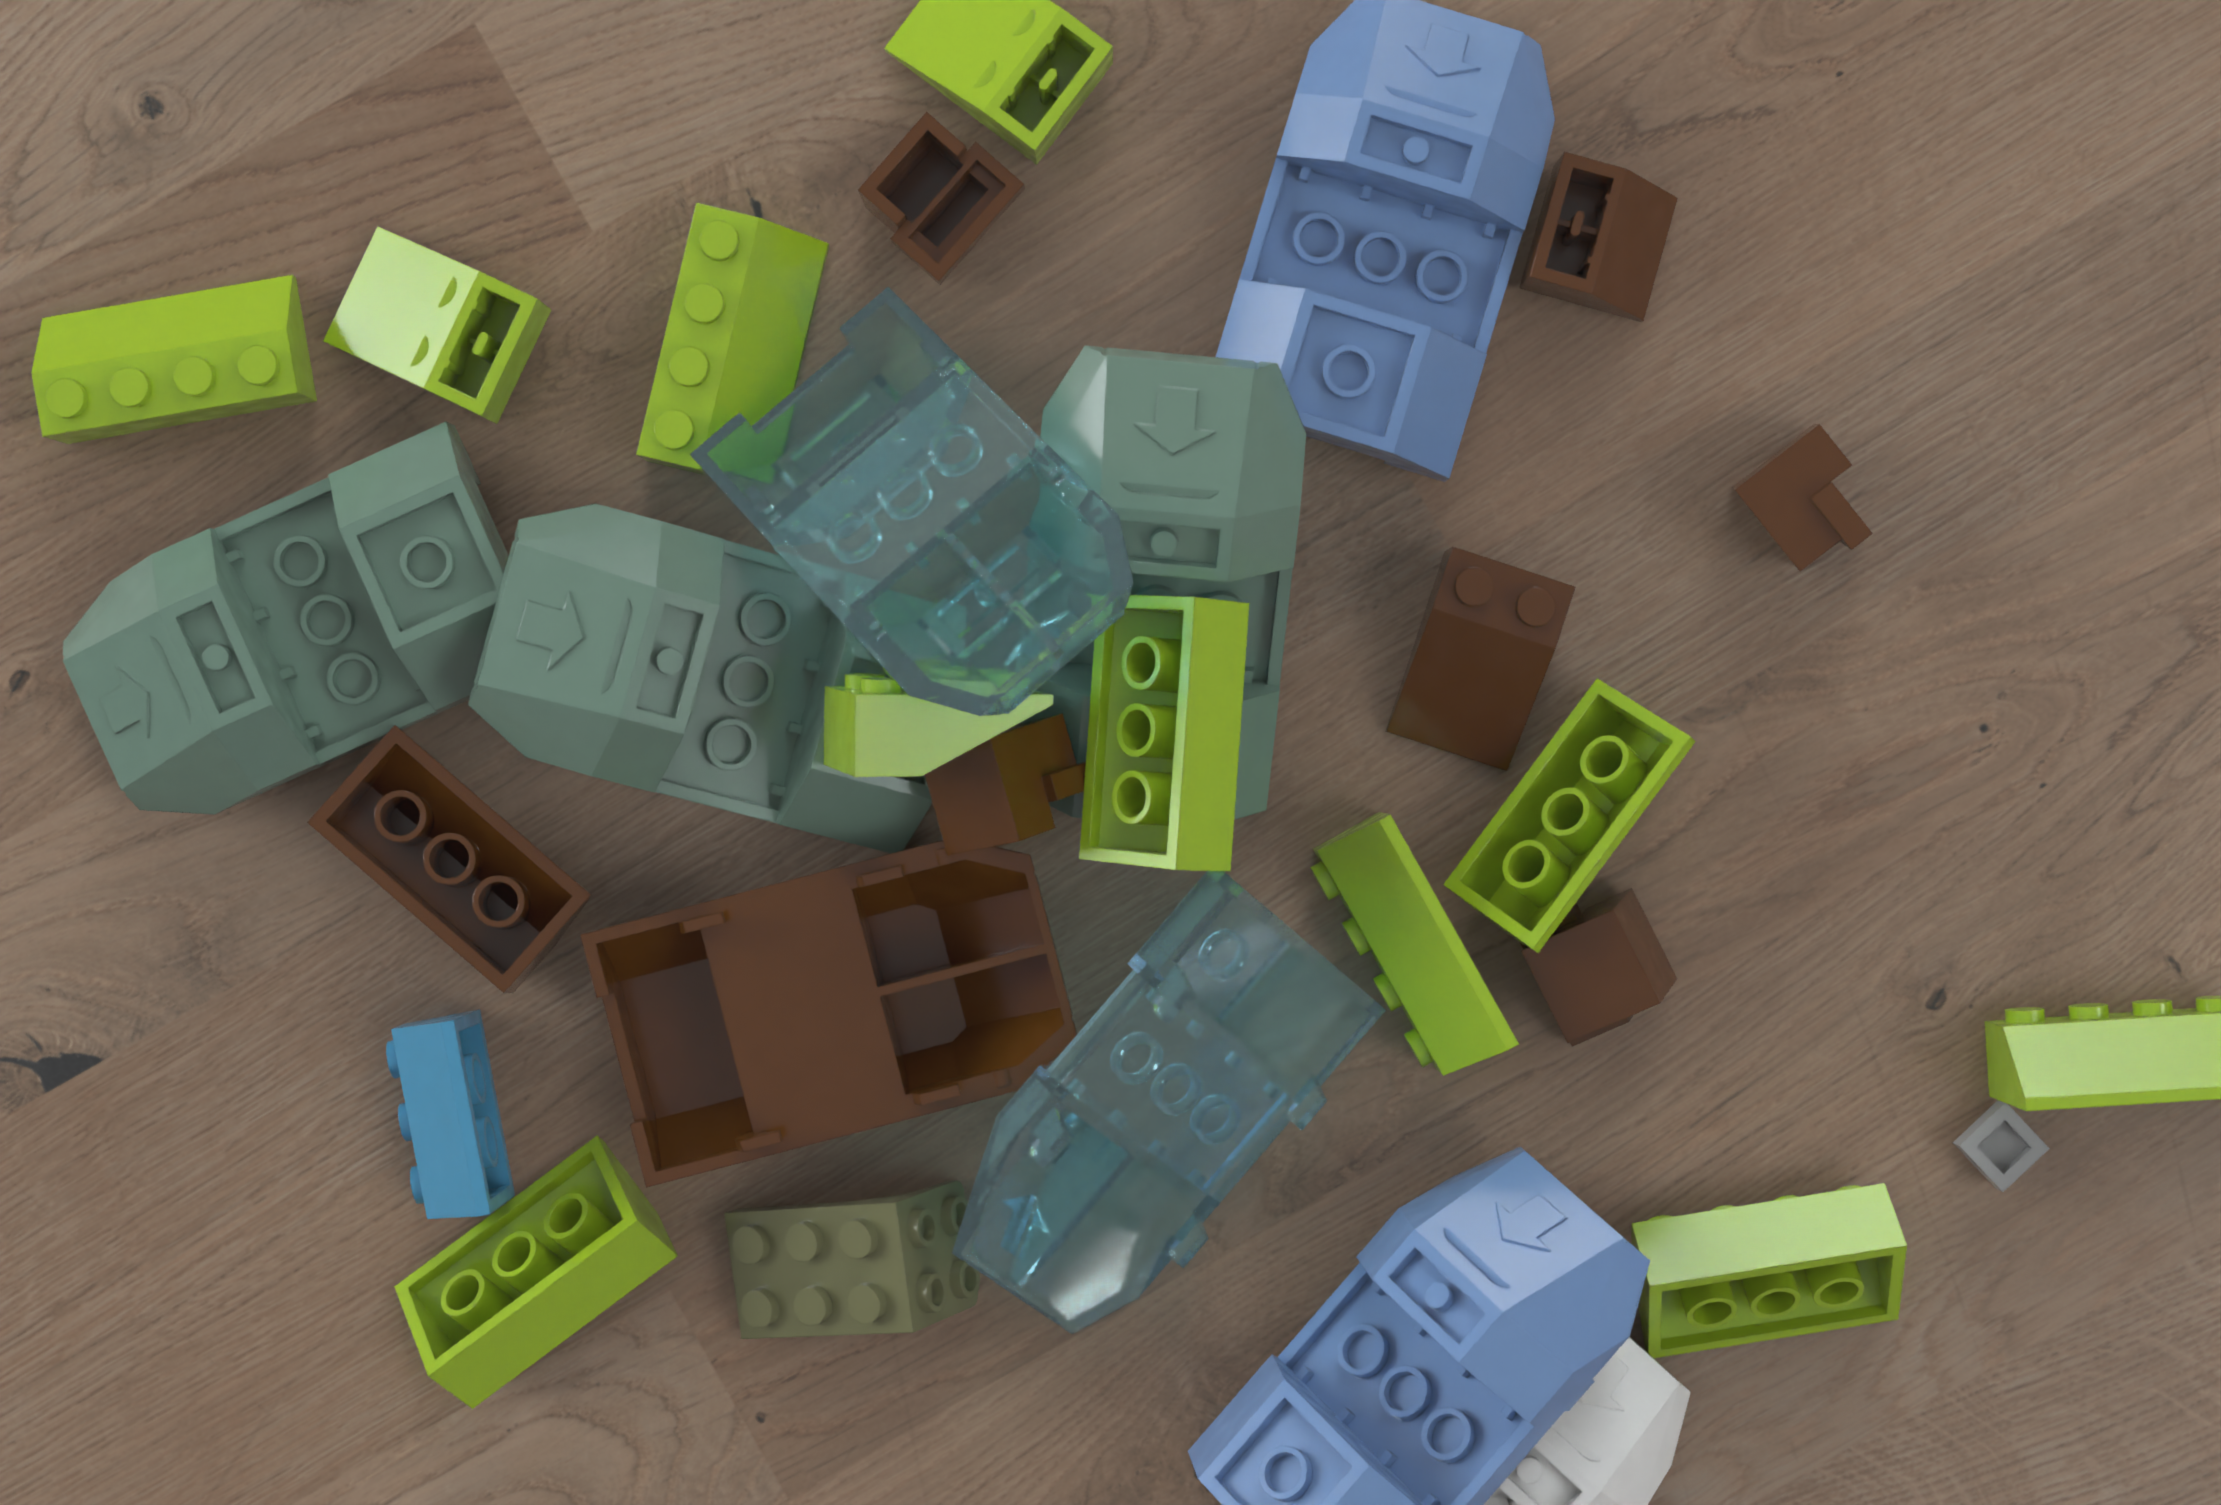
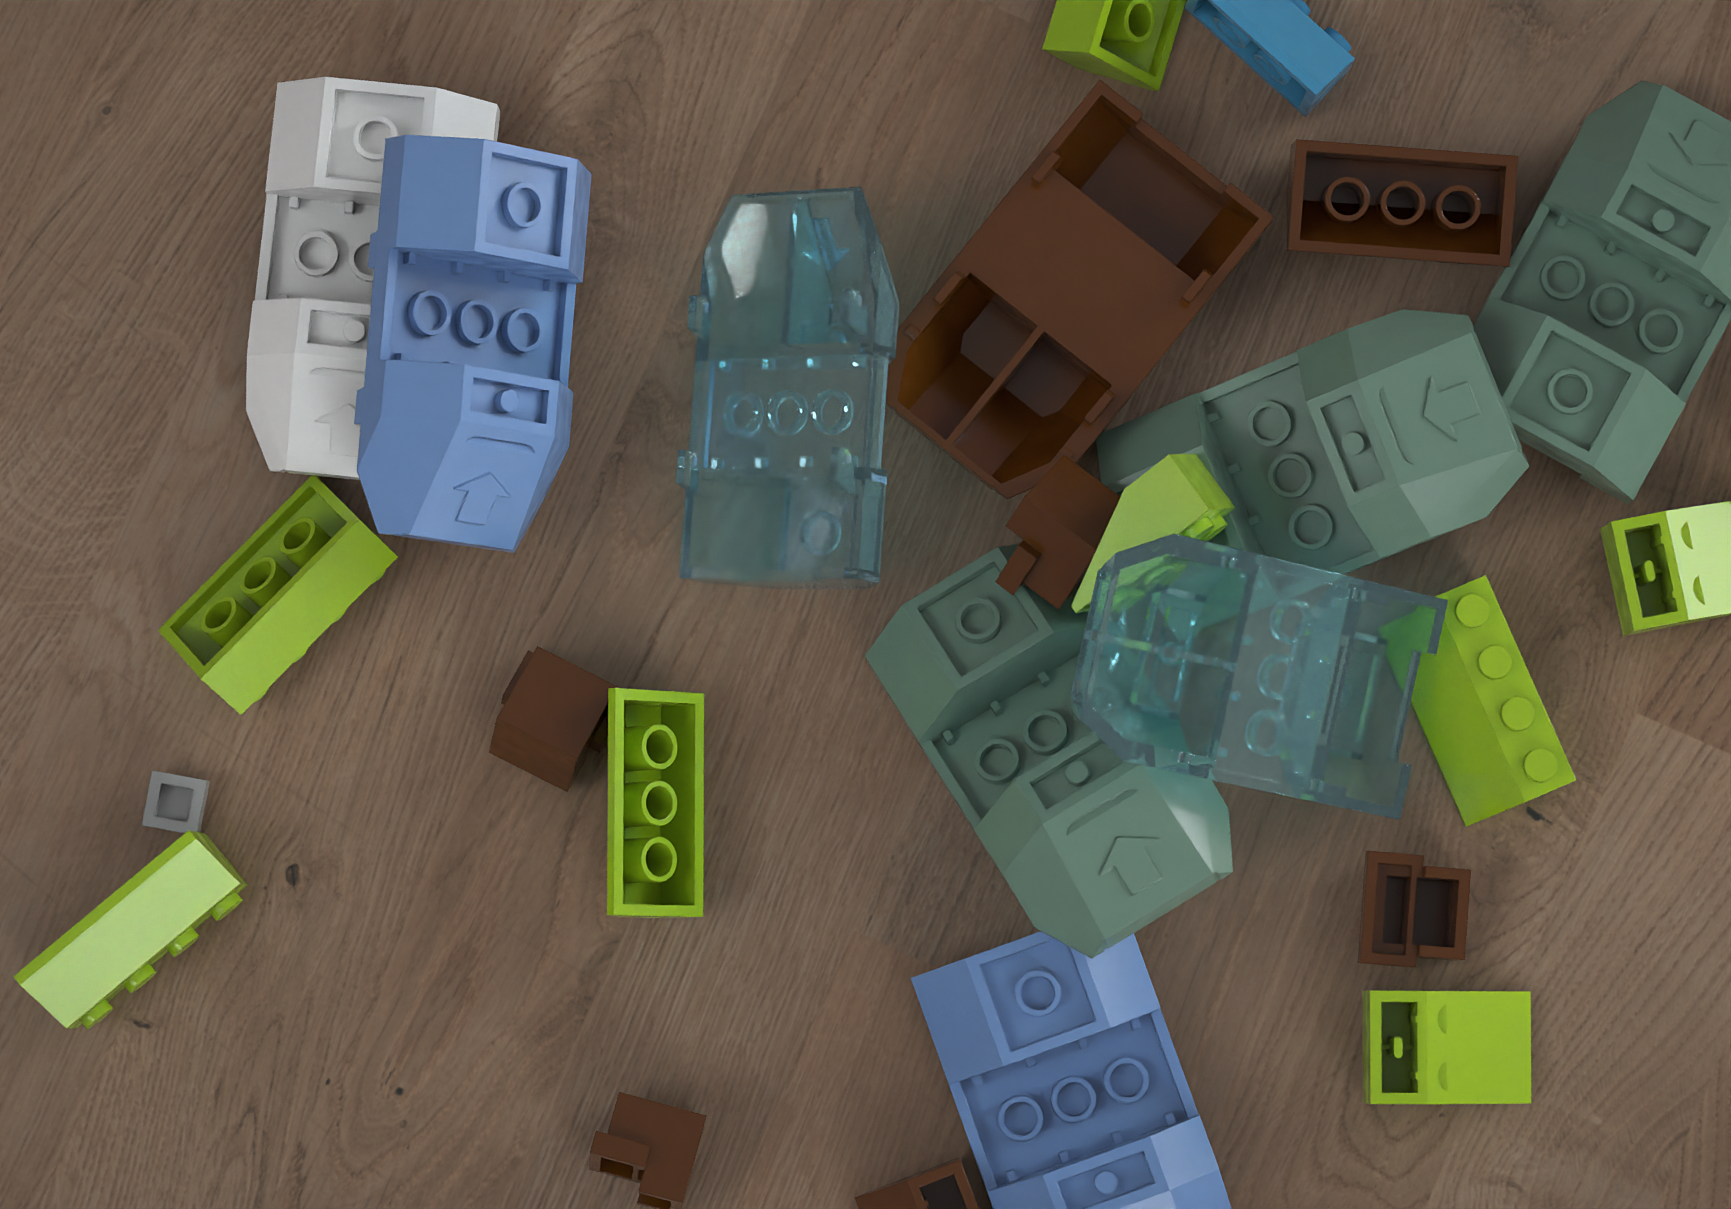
camera: 145 degrees right, 5 degrees down
olive bracket [724,1181,980,1339] -> none
lime slope [1079,594,1250,871] -> none
lime slope [1310,812,1519,1076] -> none
reddish brown slope [1385,547,1576,771] -> none

